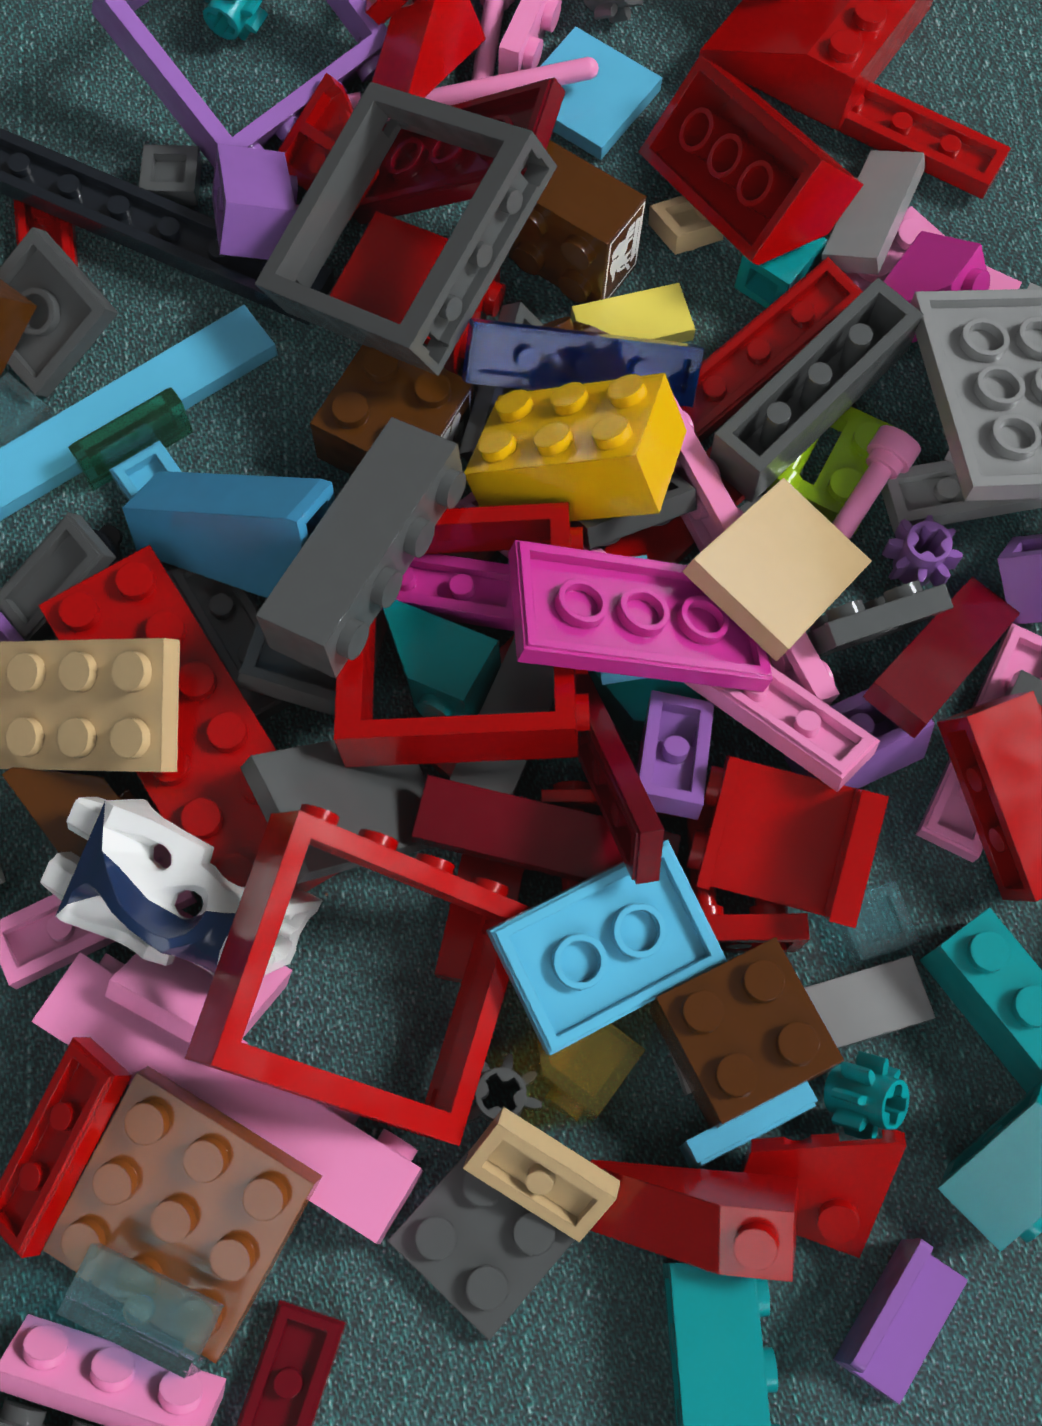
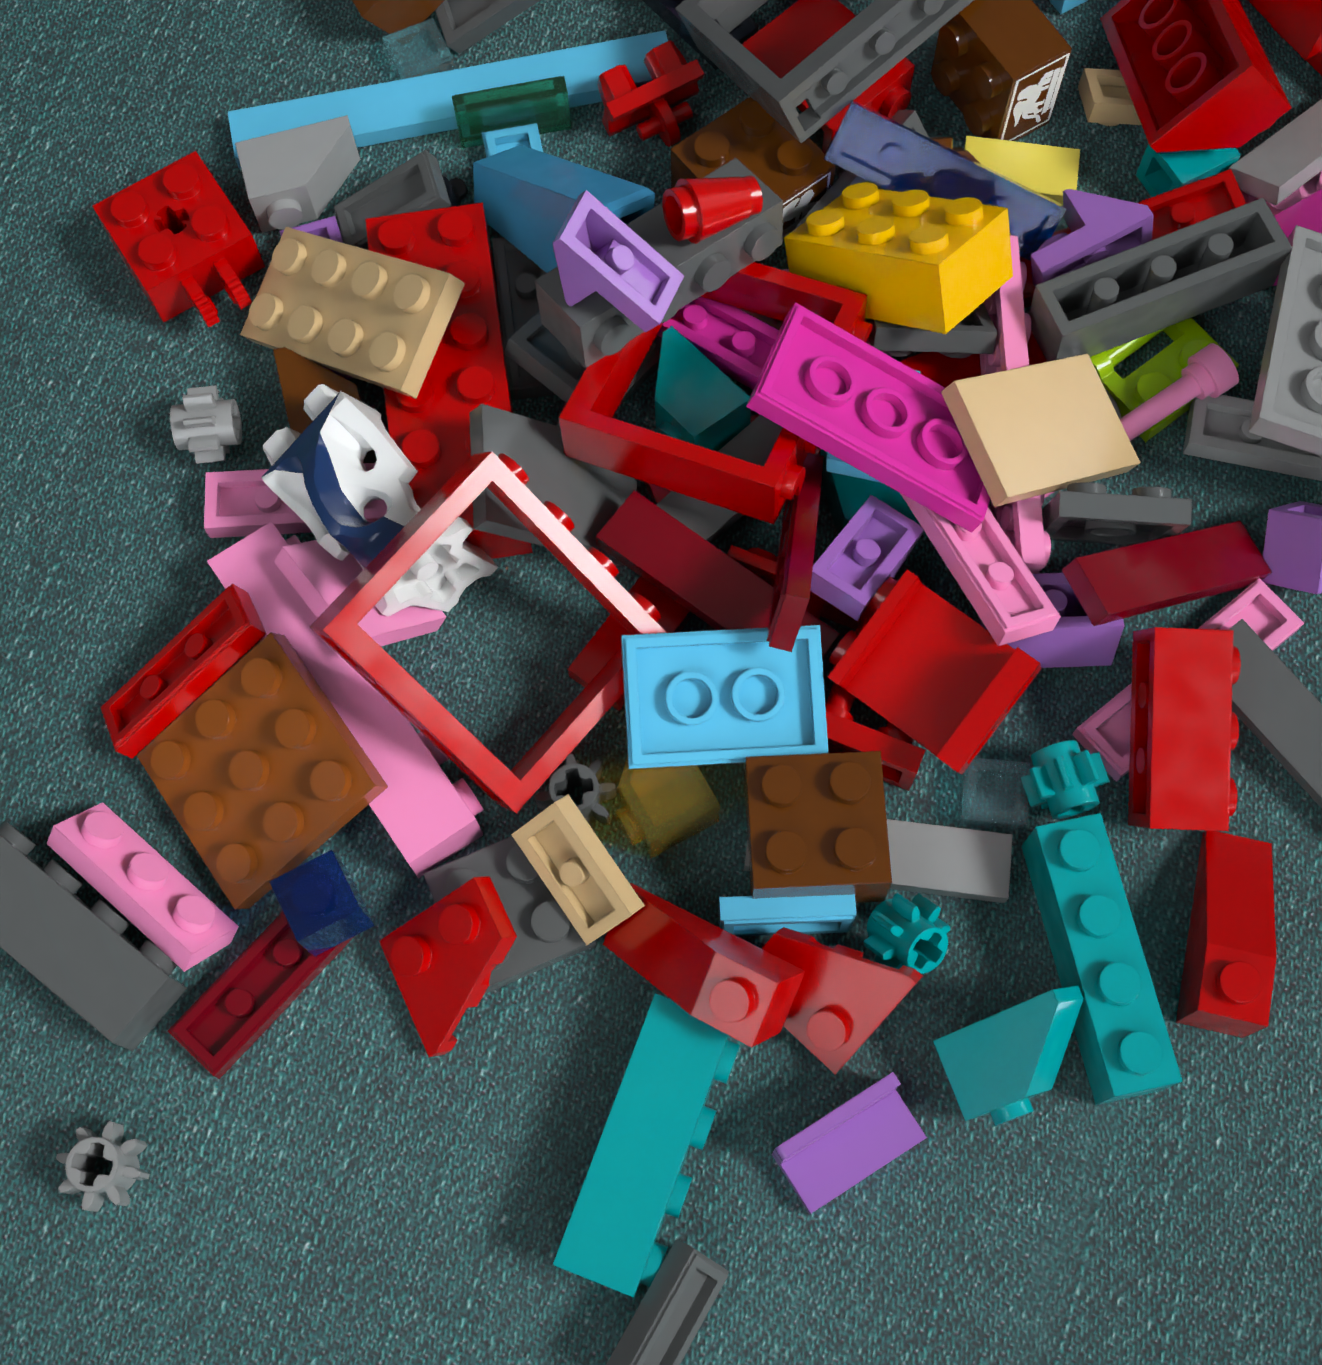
camera: 30 degrees right, 0 degrees up
clear light blue panel [56,1243,224,1378] -> none
medium lavender gear [882,515,963,586] -> none
none -> clear blue brick [269,850,375,957]
none -> red wing [379,876,517,1058]
none -> medium lavender slope [552,190,684,332]
none -> red hips [597,40,705,147]
none -> red cone [662,175,763,244]
none -> teal gear [1021,740,1110,819]
none -> medium lavender slope [1031,189,1153,287]

